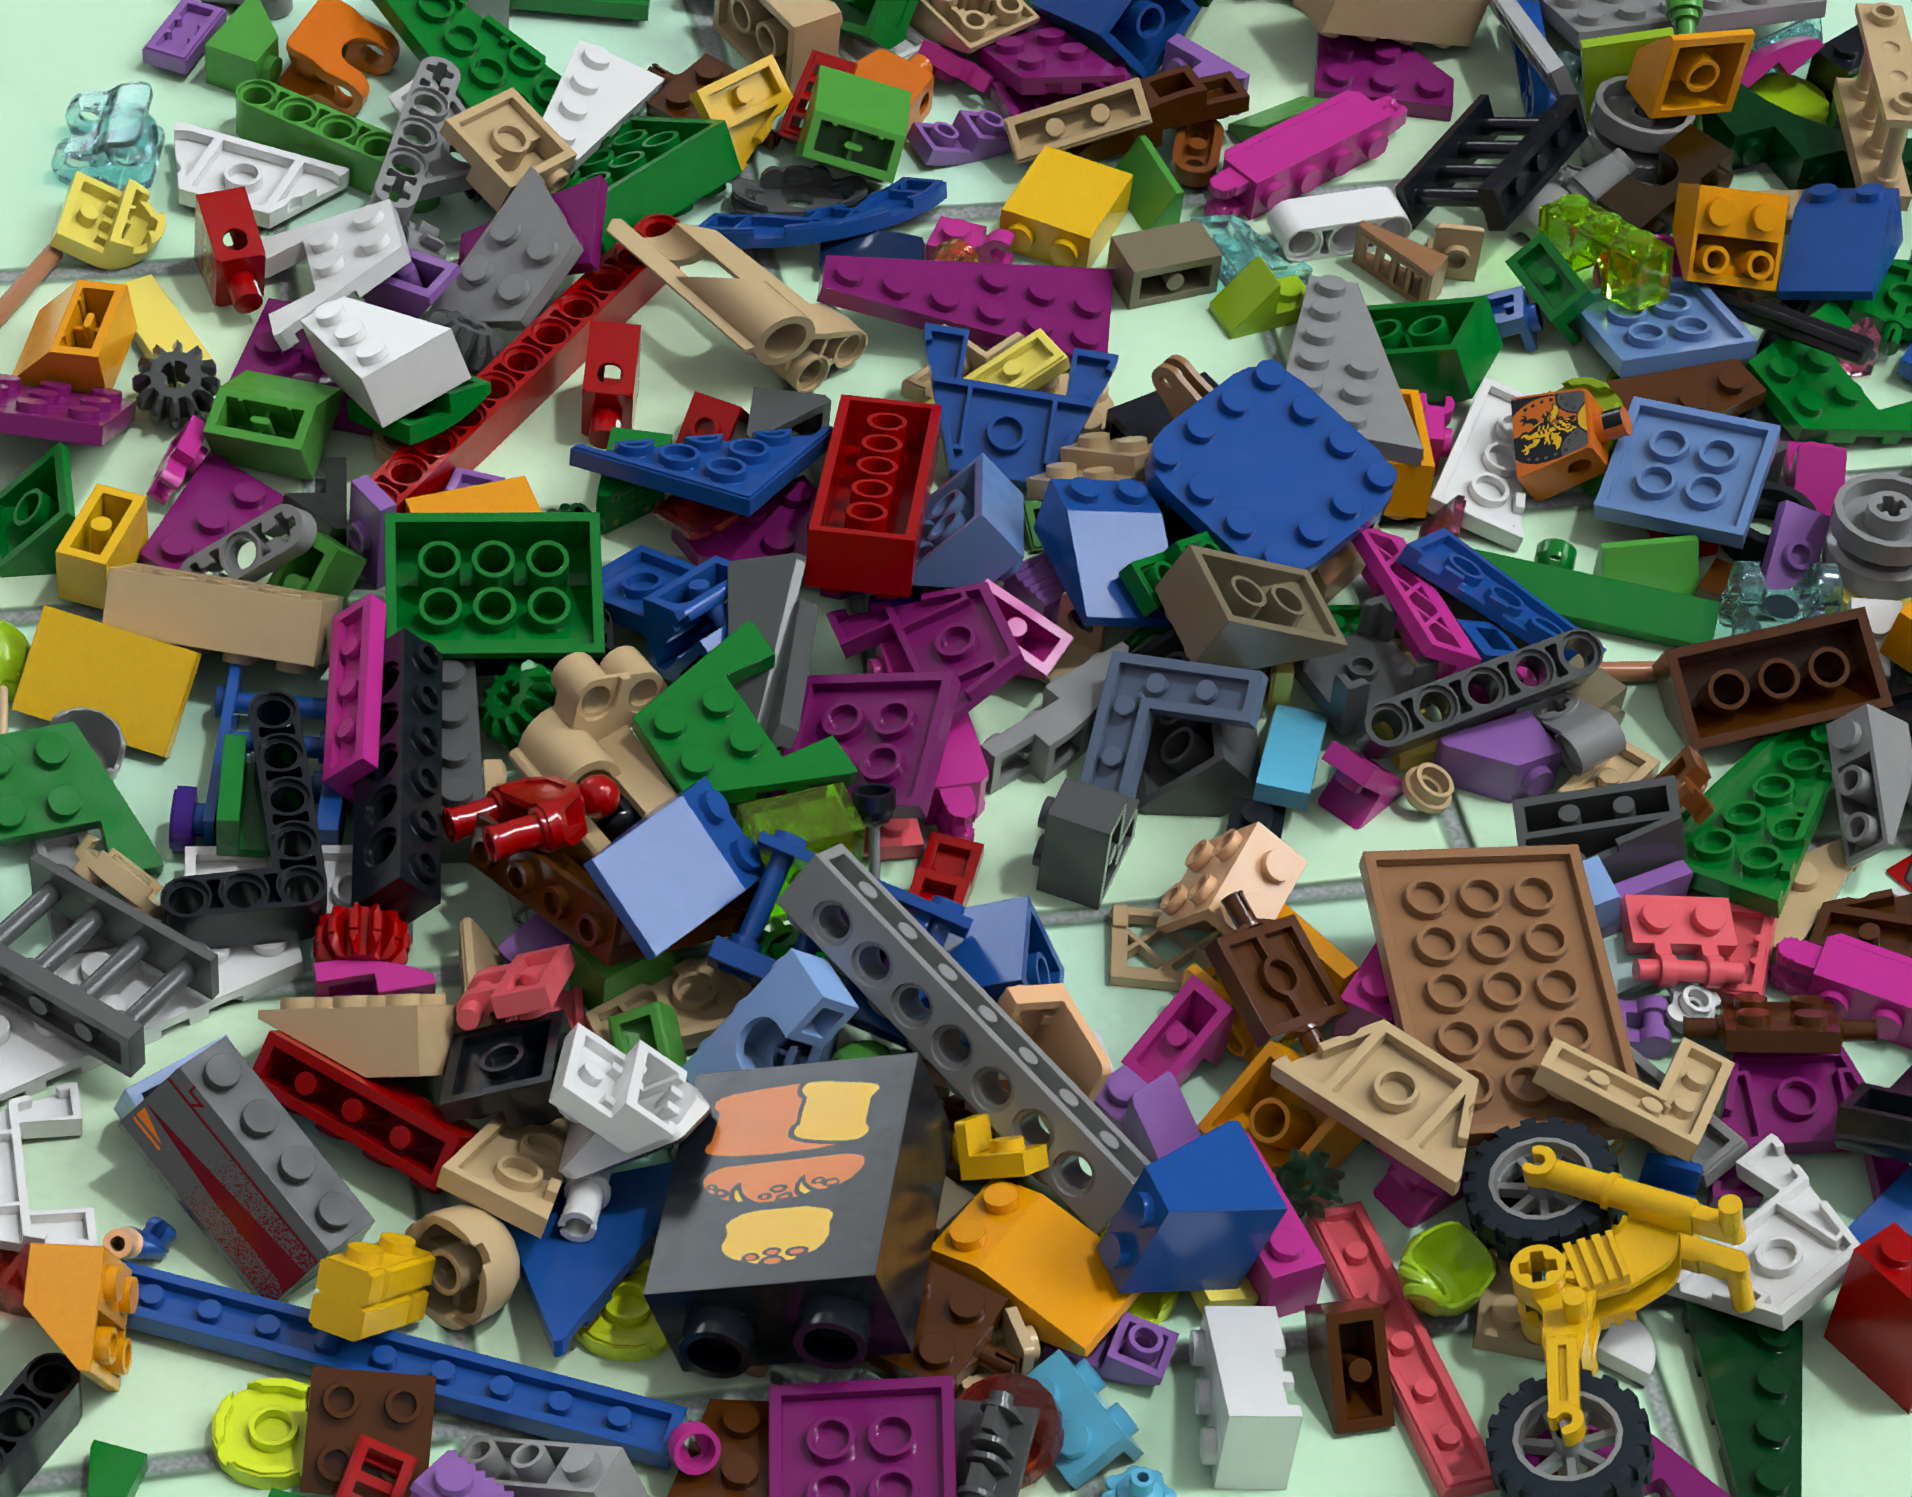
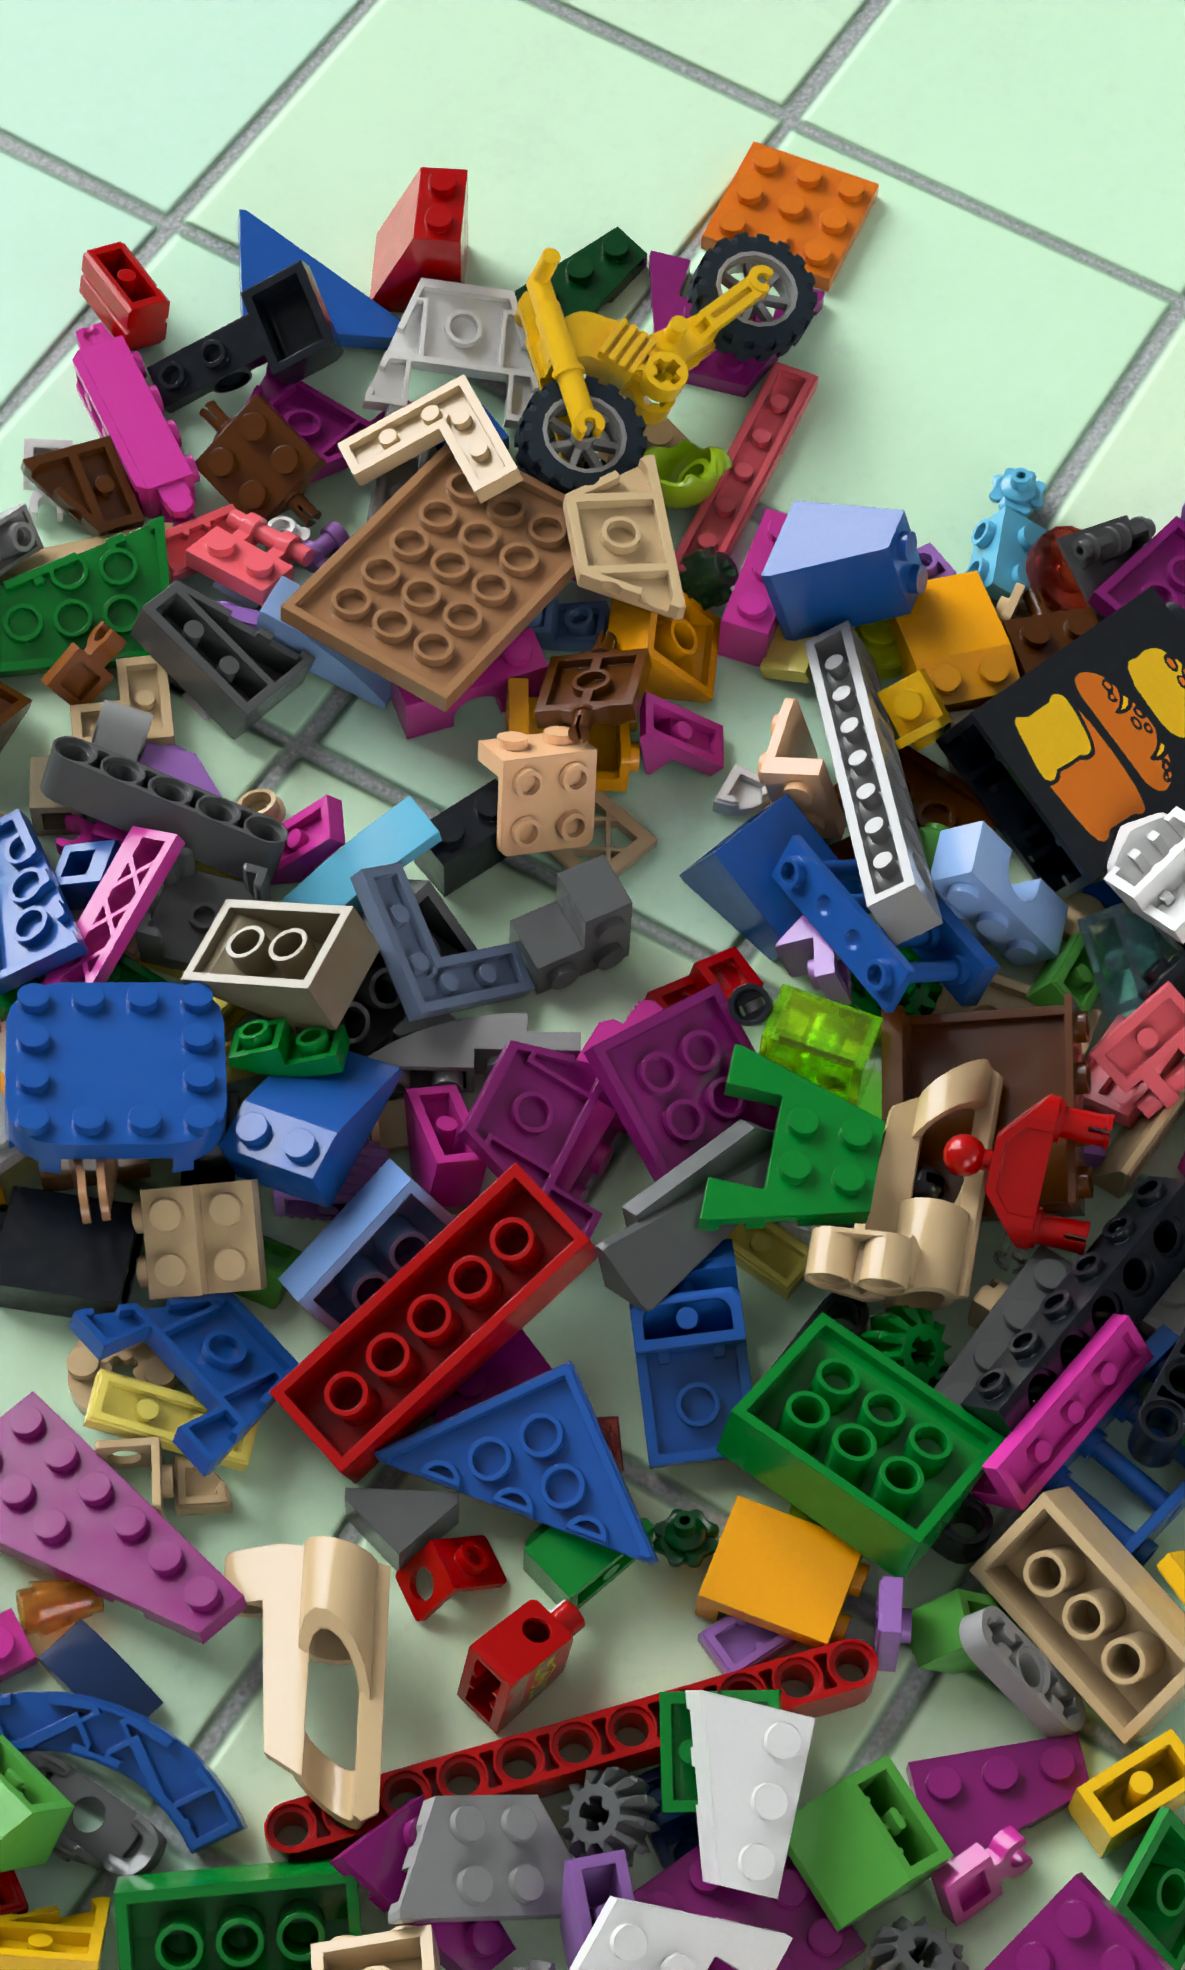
camera: 135 degrees left, 15 degrees up
pearl dark grey slope [283,457,347,546] -> none
slope [583,776,766,961] -> none
medium lavender slope [1093,1065,1201,1163] -> none
white wedge [1189,1306,1303,1490] -> none
reddish brown slope [1304,1298,1395,1434] -> none

